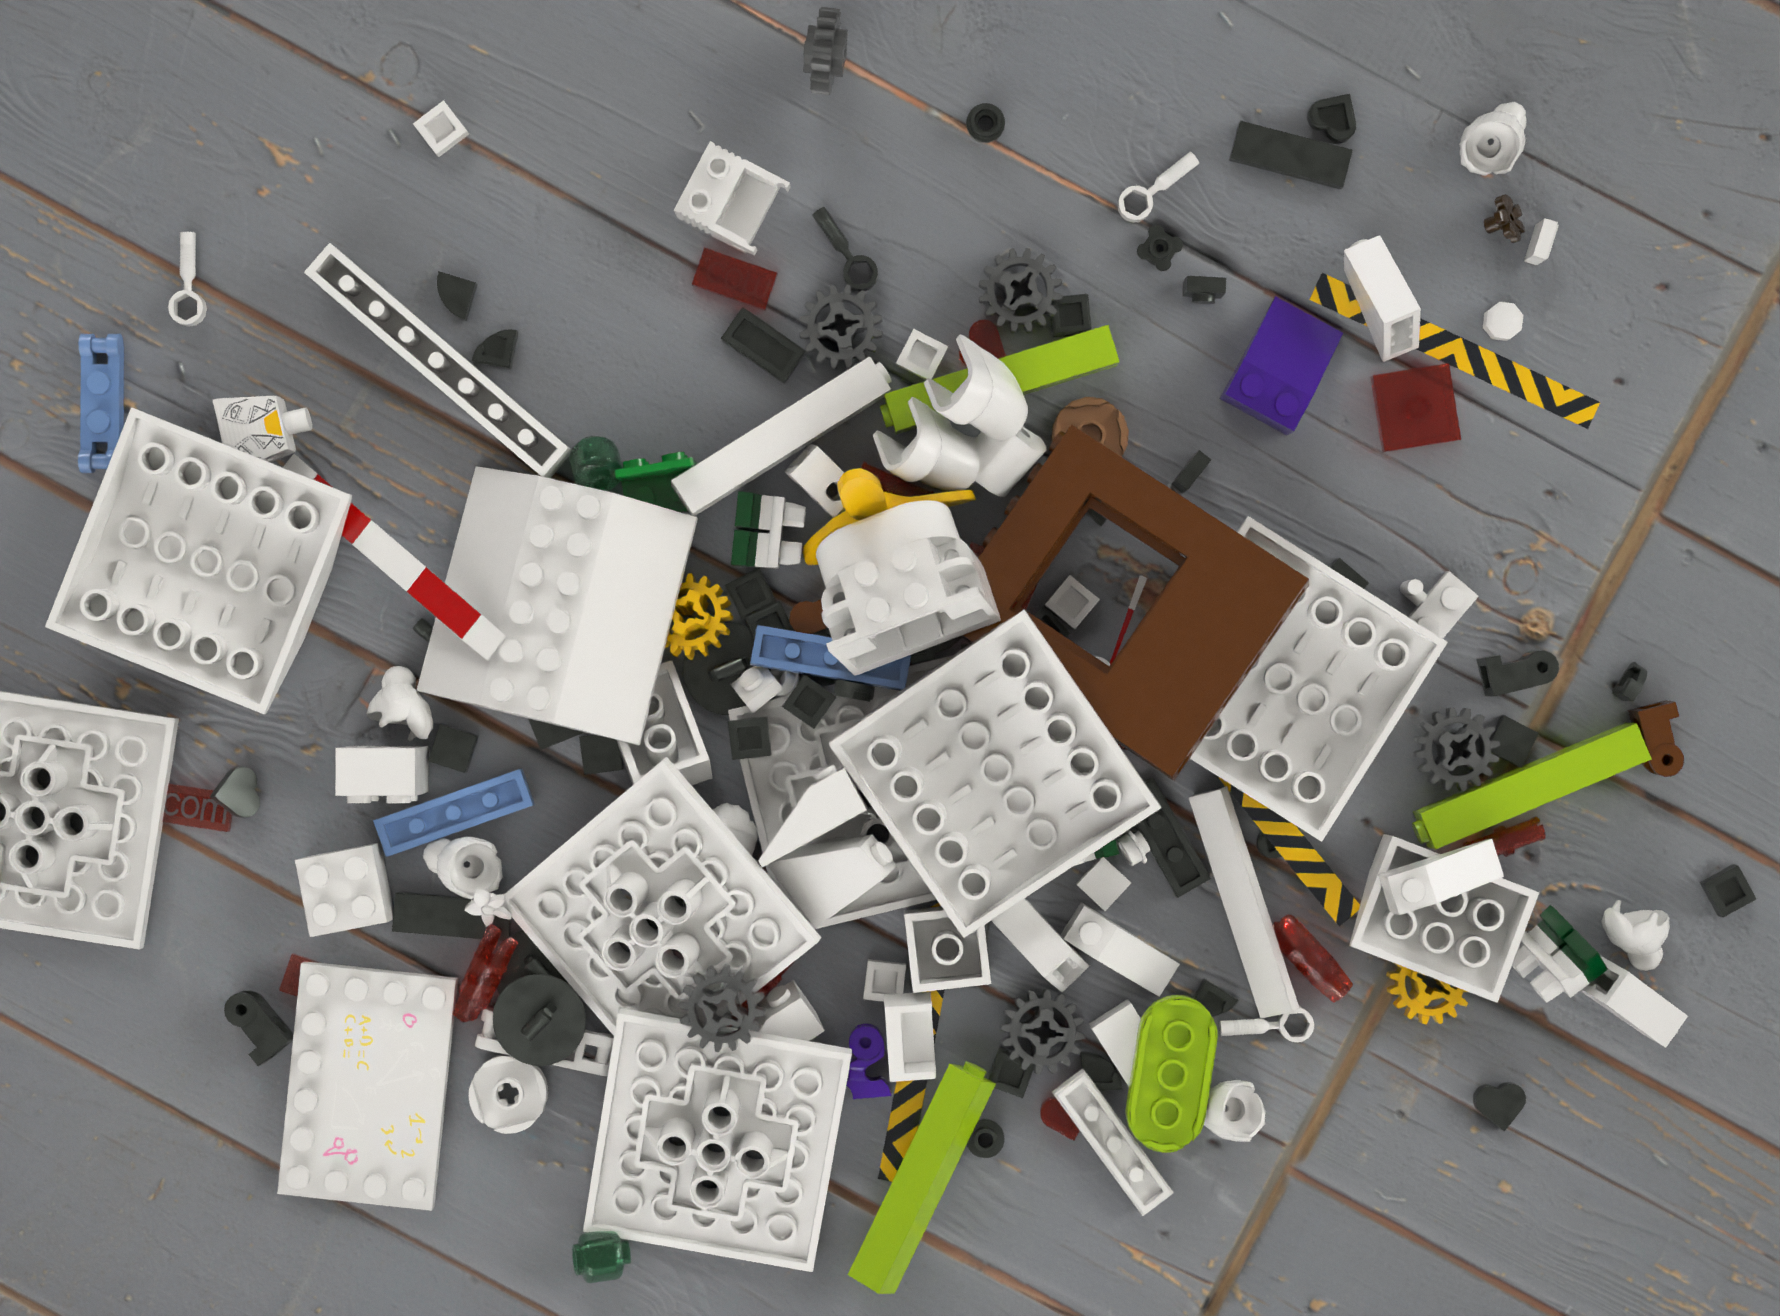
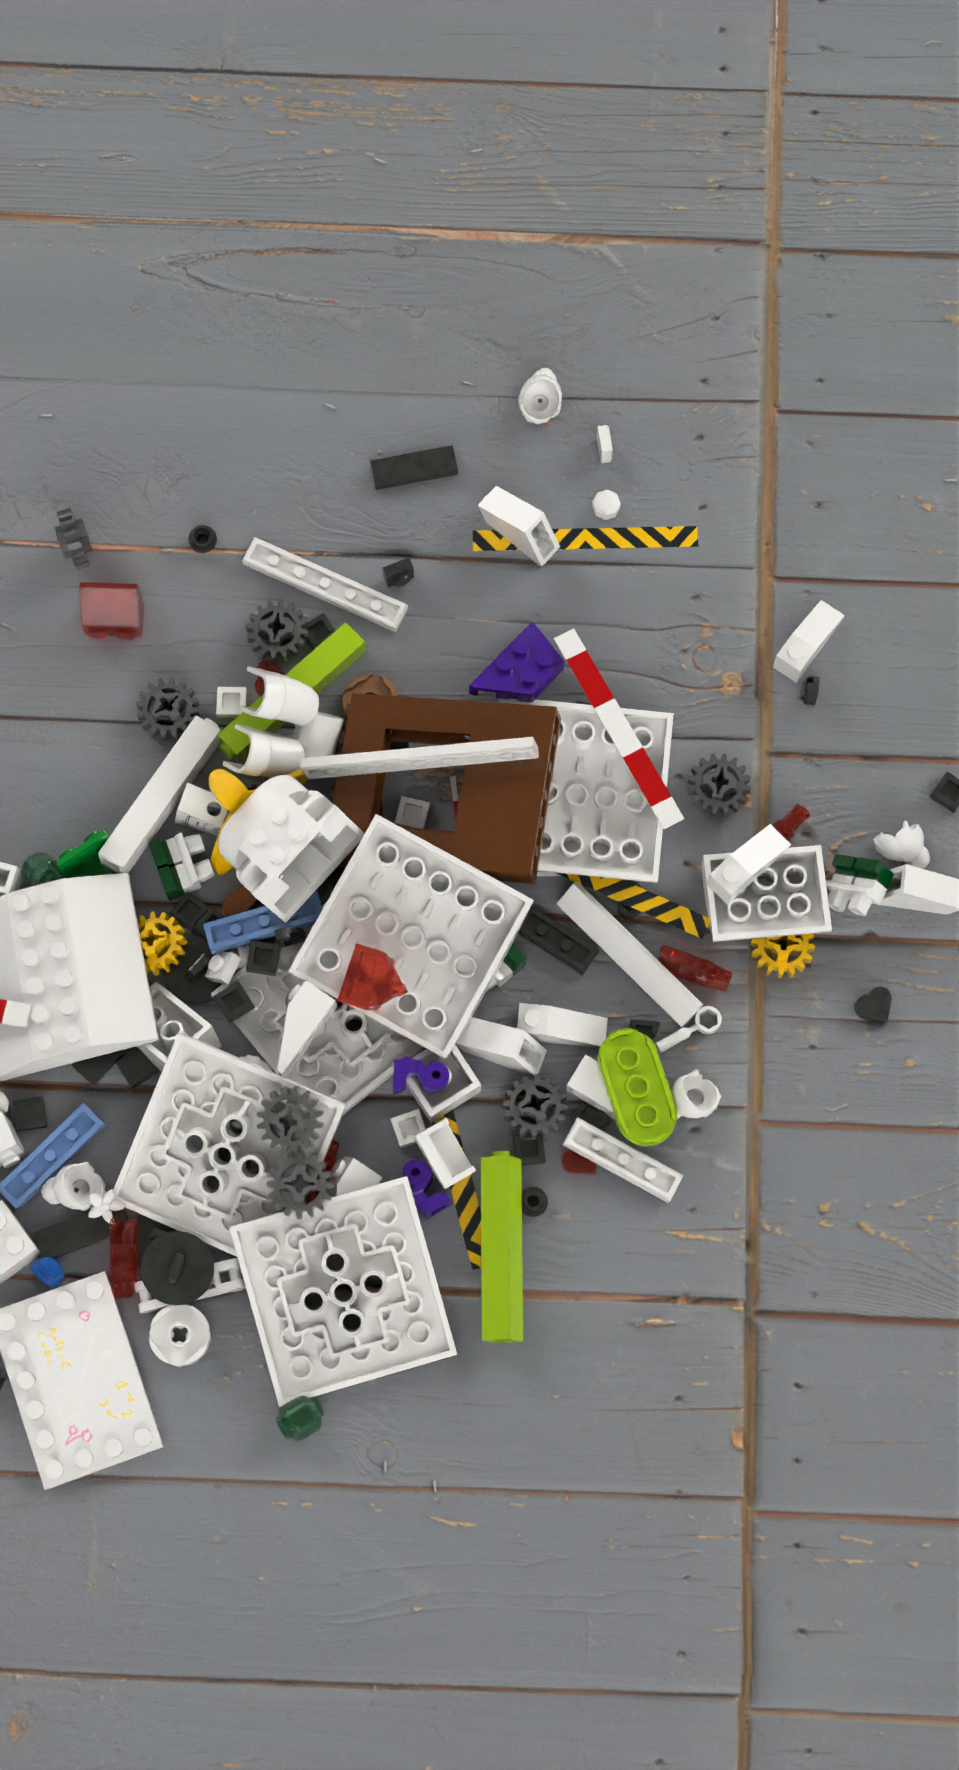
camera: 25 degrees left, 15 degrees down
white piece [674,141,791,256] -> none
clear red tile [692,247,778,311] -> none
pearl dark grey tile [721,307,807,384] -> none
white slope [768,834,897,928] -> none
pearl dark grey piece [812,207,878,292] -> none
white tile [1076,857,1131,911] -> none
white plate [1116,830,1150,866] -> none
white piece [1117,152,1199,223] -> none
pearl dark grey plate [1137,225,1183,271] -> none
pearl dark grey tile [1171,450,1212,493] -> none
dark purple slope [1219,296,1343,435] -> none
pearl dark grey tile [1307,94,1356,143] -> none
clear red plate [1370,363,1461,453] -> none
white plate [1400,571,1478,639] -> none
lime brick [1412,723,1652,850] -> none
pearl dark grey leg [1476,650,1559,696] -> none
dark brown plant [1483,194,1525,243] -> none
pearl dark grey tile [1490,715,1539,768] -> none
reddish brown leg [1628,700,1684,777] -> none
none -> blue piece [30,1257,65,1289]
none -> clear red slope [79,582,145,640]
none -> white tile [242,537,408,632]
none -> dark grey gear [256,1086,324,1153]
none -> white tile [300,737,539,779]
none -> clear red slope [337,943,408,1011]
none -> dark purple leg [393,1056,450,1095]
none -> dark purple wing [469,622,565,703]
none -> sticker [554,628,684,829]
none -> white slope [773,600,845,683]

